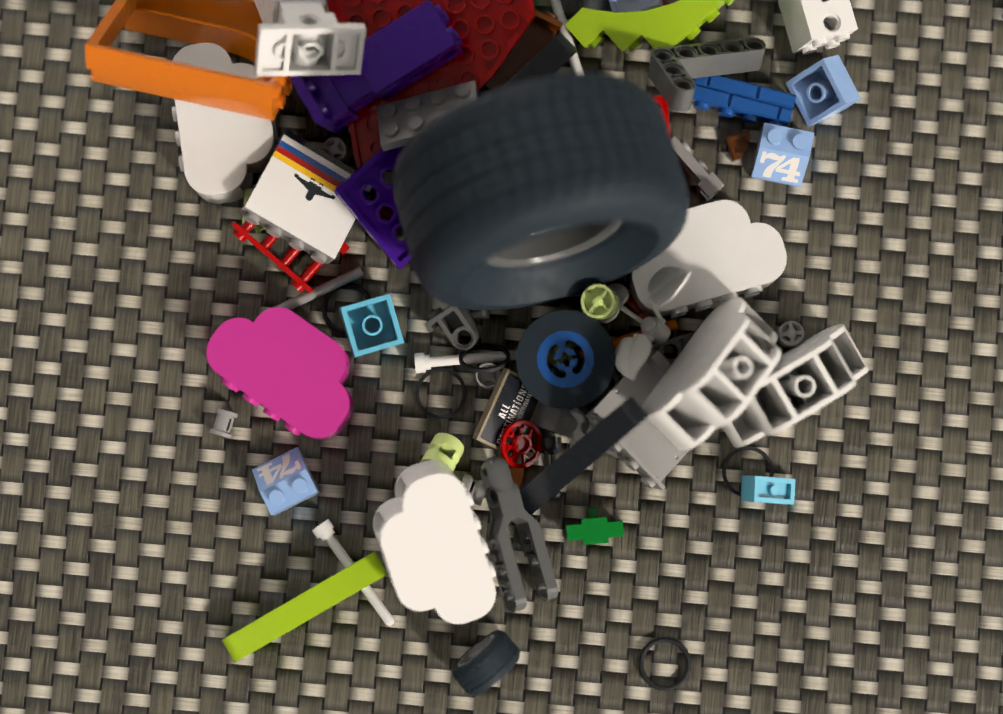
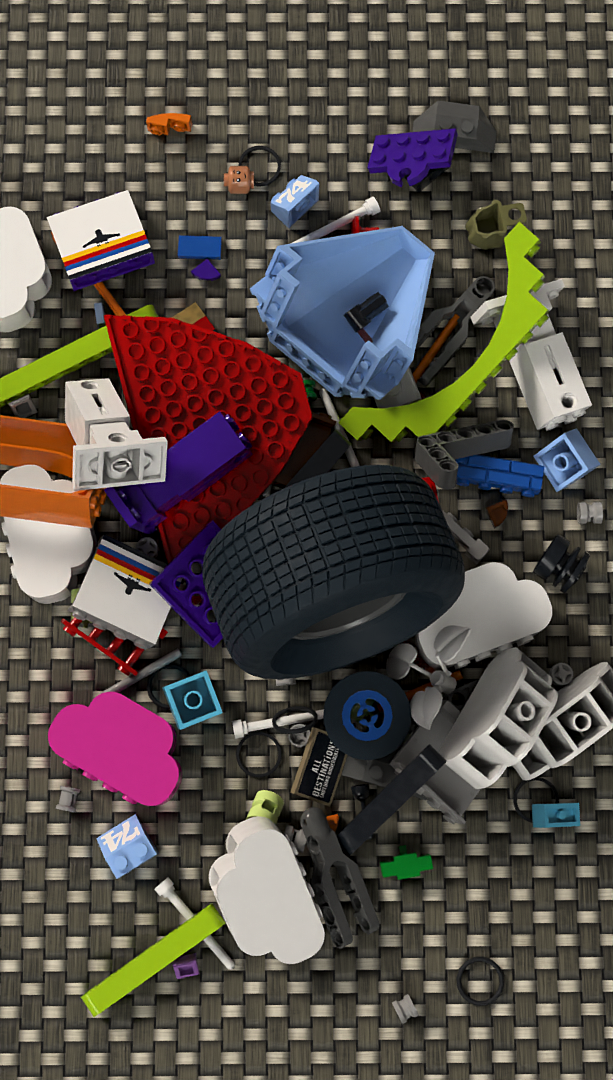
camera: 10 degrees left, 5 degrees down
light grey plate [377,80,478,151] -> none
dark grey pin [424,306,480,351] -> none
black wheel [452,630,520,696] -> none
red wheel [499,420,542,468] -> none
yellowish green wheel [581,284,620,321] -> none
light blue slope [751,123,814,187] -> none
none -> medium lavender slope [172,953,200,979]
none -> light grey wheel [392,994,419,1024]
none -> black wheel [532,534,590,594]
none -> light grey wheel [577,502,603,524]

